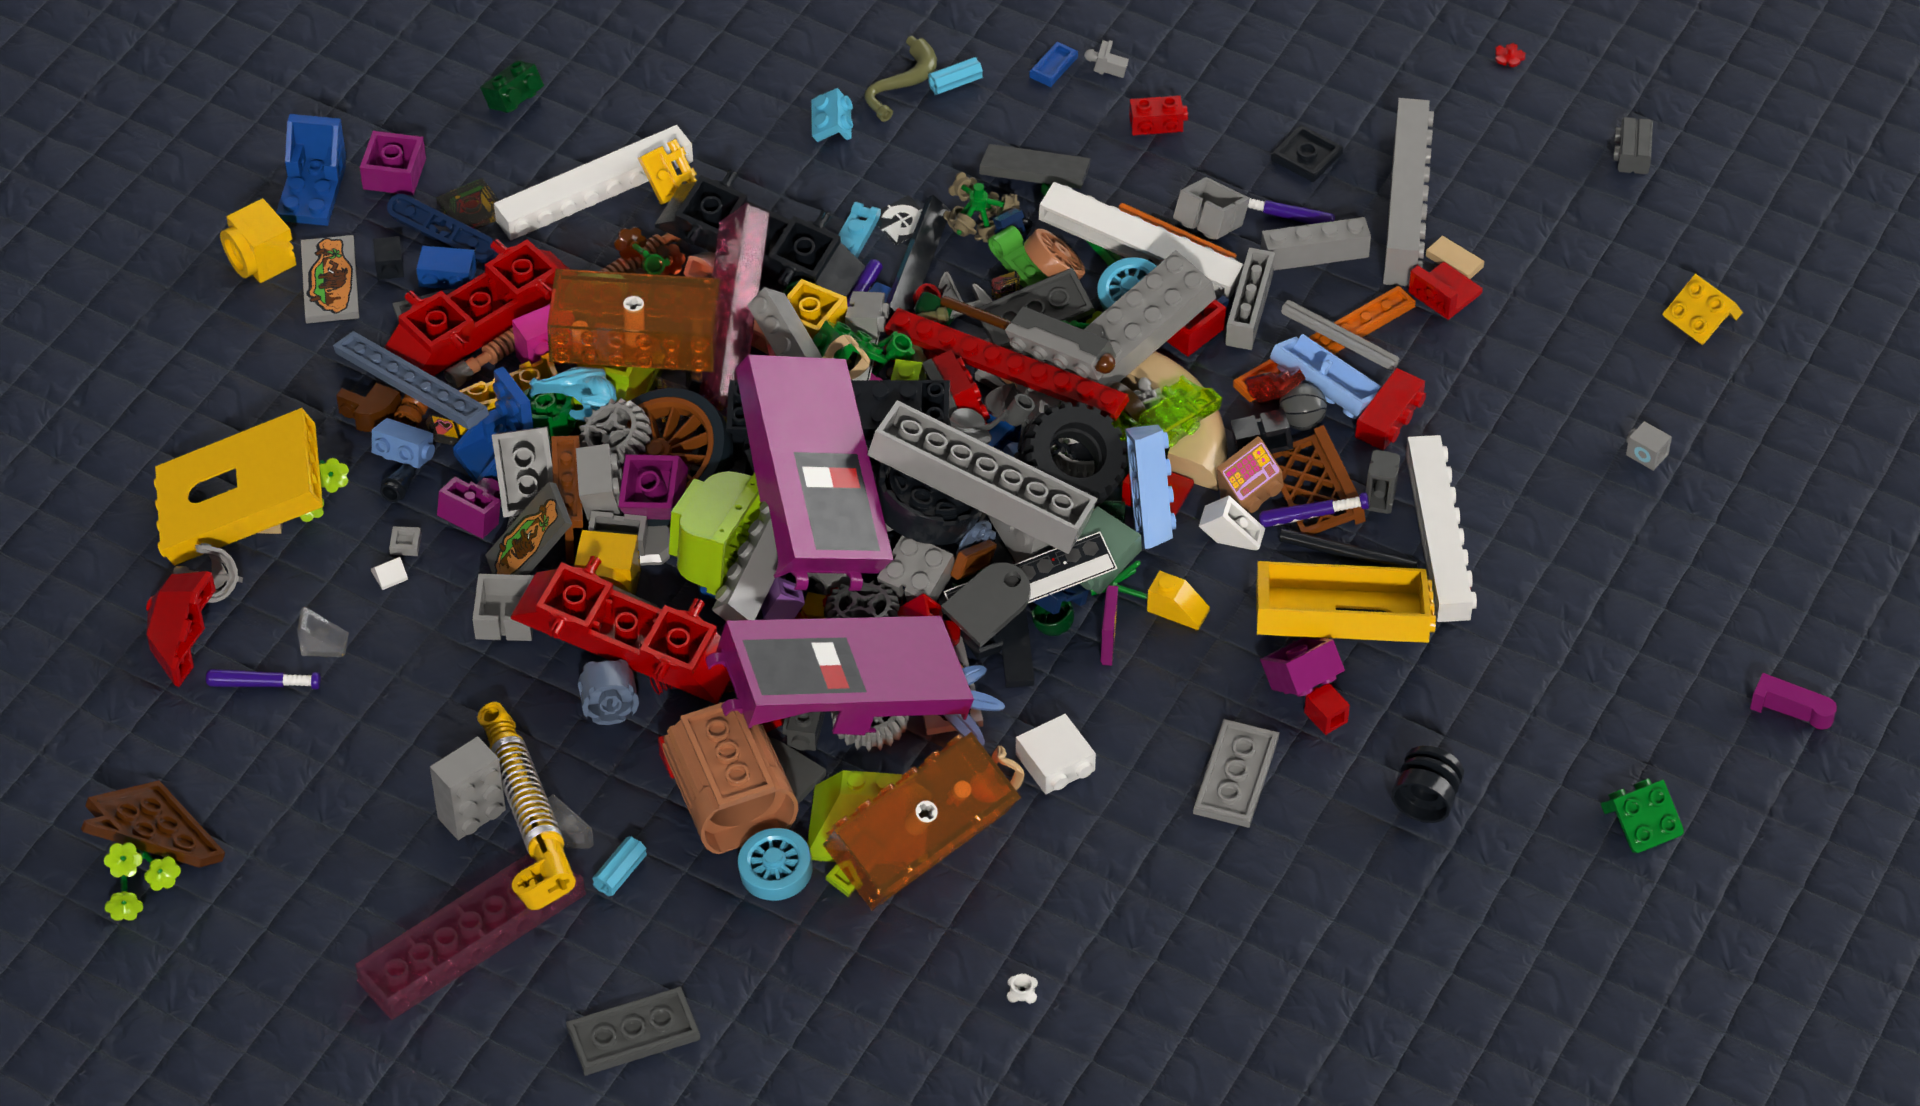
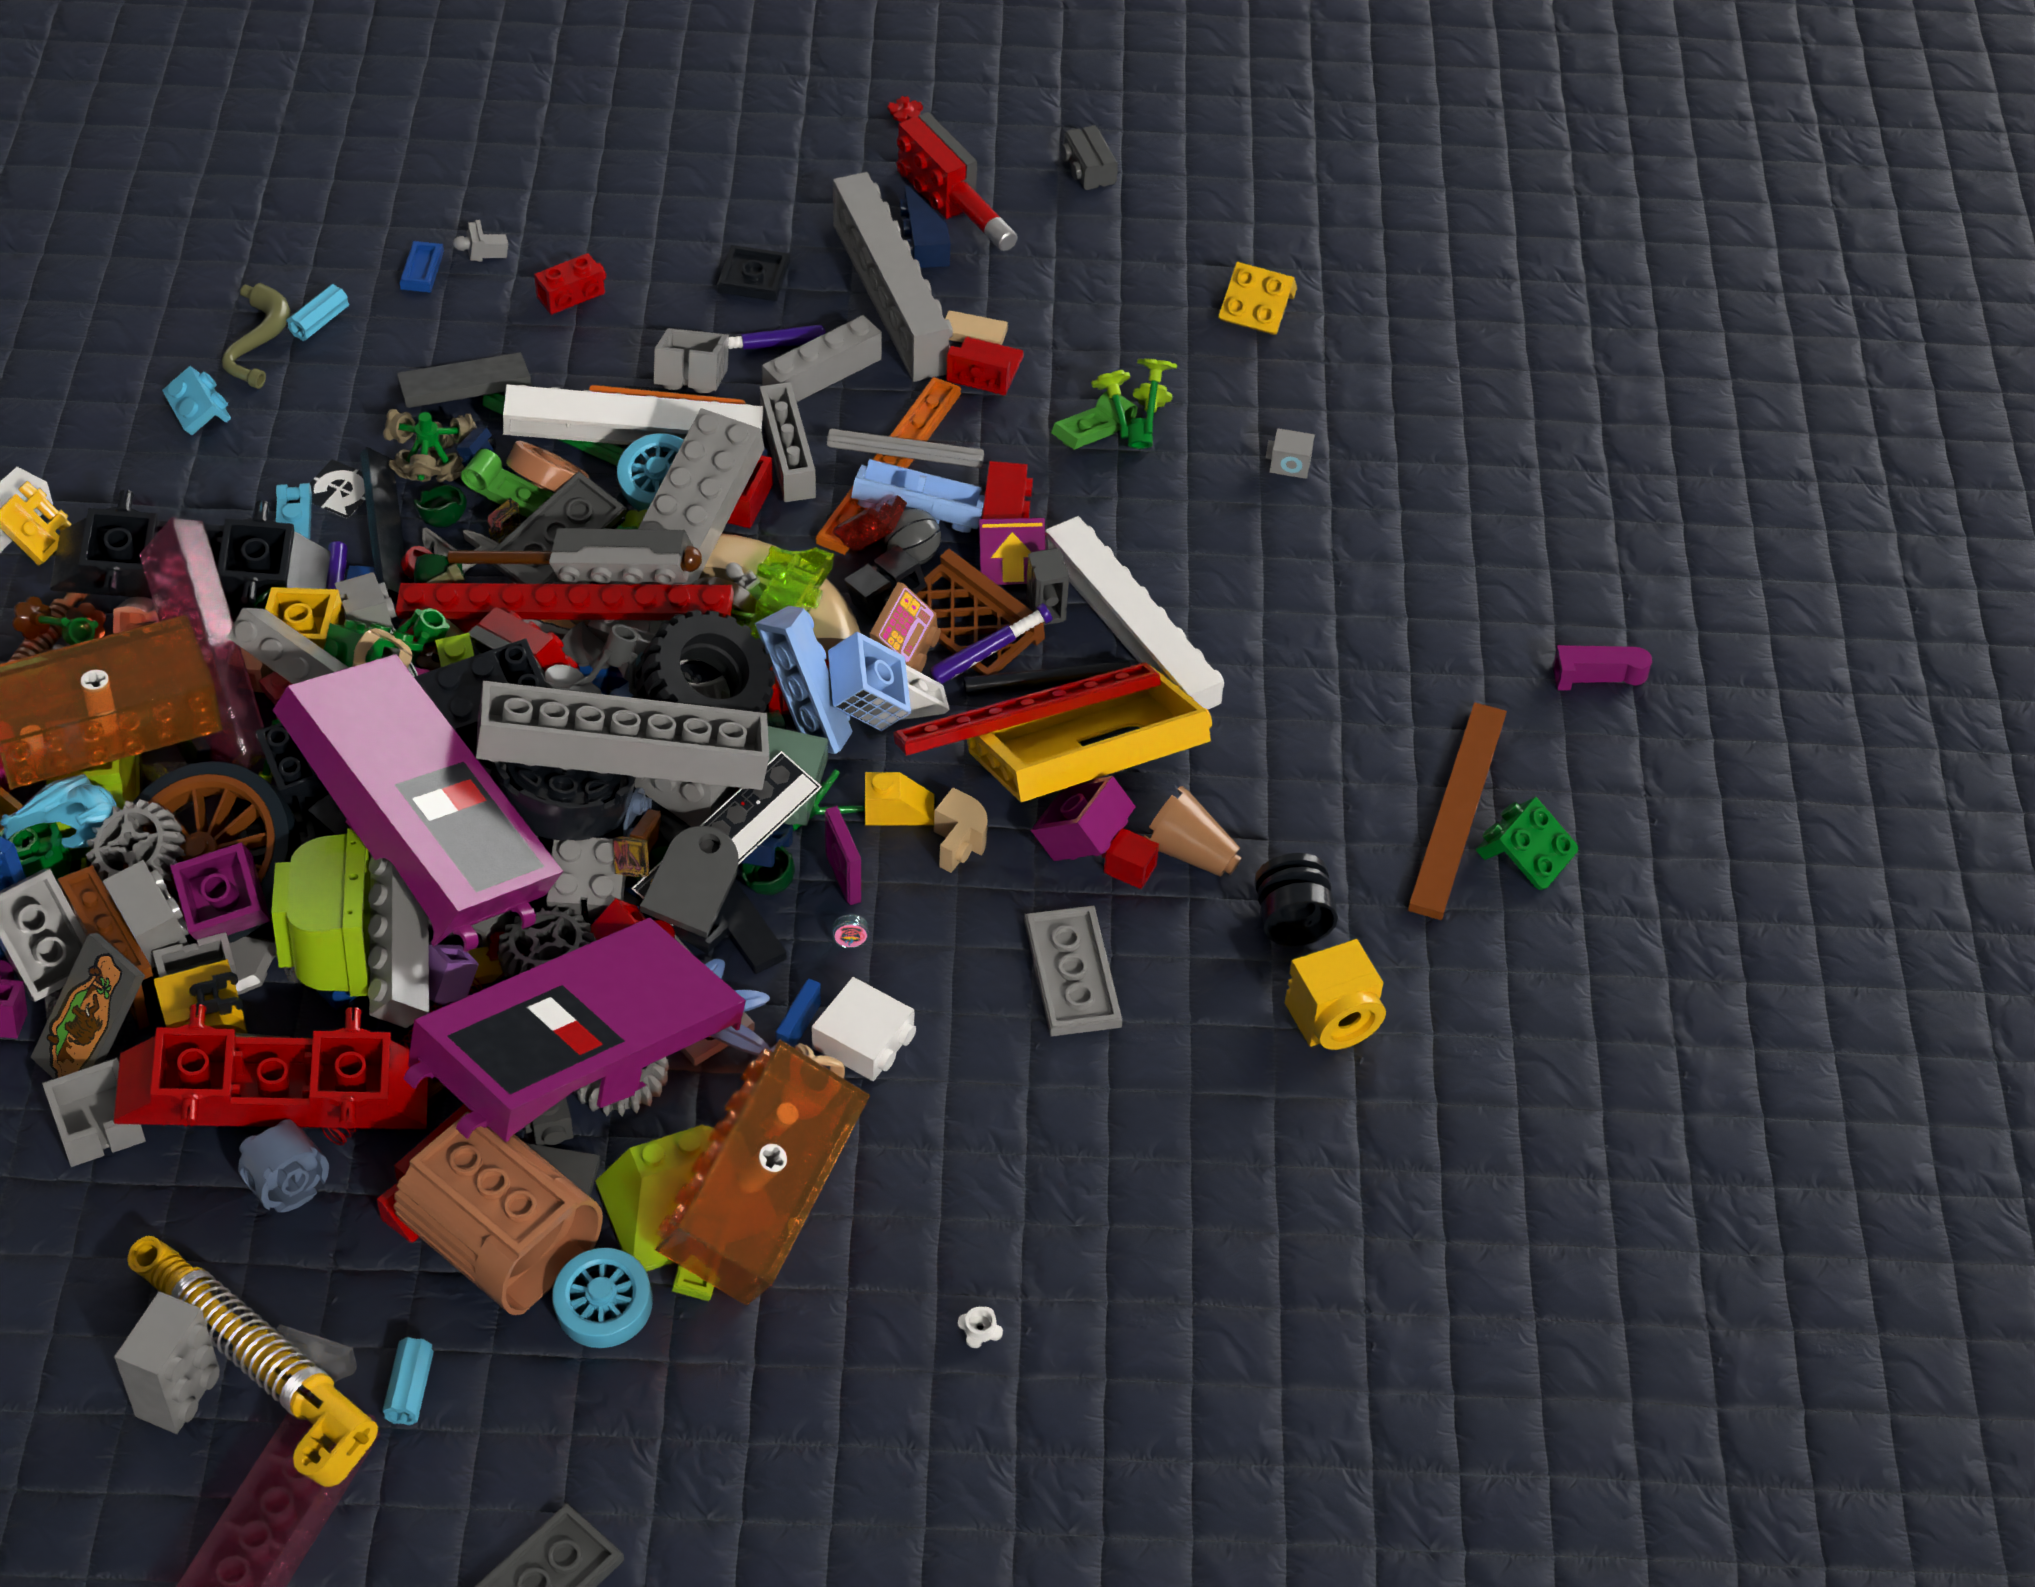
camera: 30 degrees left, 0 degrees up
none -> black piece [189,972,243,1015]
none -> dark green hair [414,485,467,528]
none -> clear smoke tile [613,837,649,878]
none -> blue tile [776,979,821,1058]
none -> light blue brick [828,632,911,731]
none -> tile [833,914,869,948]
none -> red tile [893,662,1161,756]
none -> red piece [896,112,1017,251]
none -> dark blue slope [899,186,951,268]
none -> tan brick [934,788,988,873]
none -> magenta tile [979,518,1045,585]
none -> bright green plate [1051,391,1138,449]
none -> plant [1091,358,1177,449]
none -> medium nougat cone [1144,786,1242,877]
none -> yellow piece [1284,939,1386,1050]
none -> dark orange tile [1408,702,1507,920]

